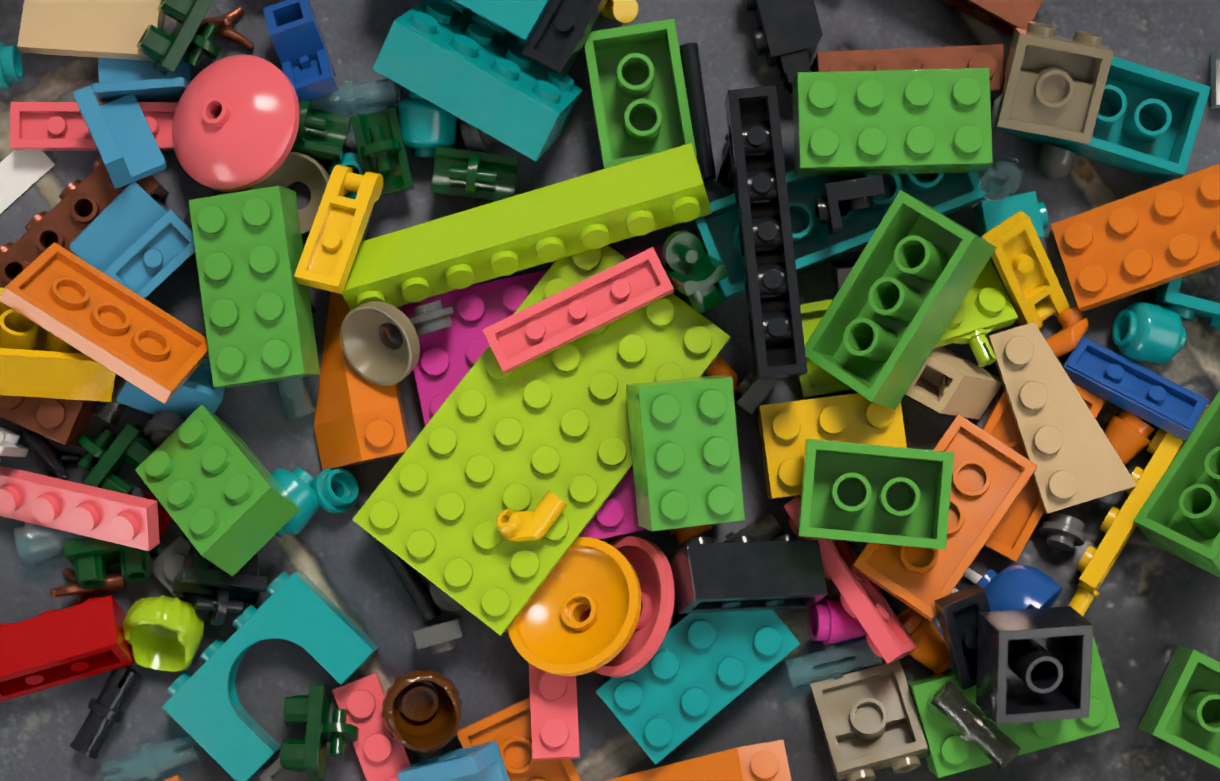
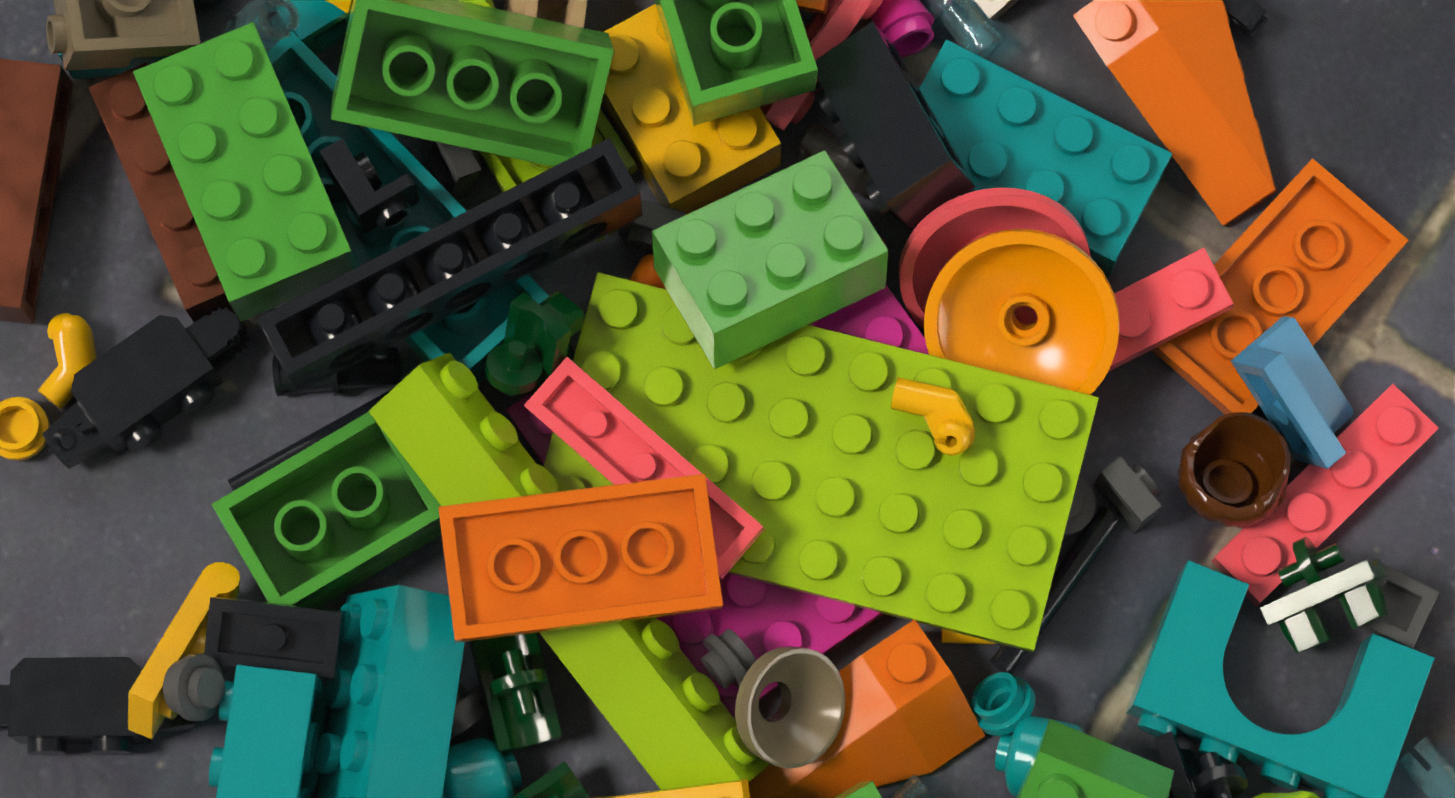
camera: 110 degrees left, 10 degrees down
none -> orange plate [438,474,723,643]

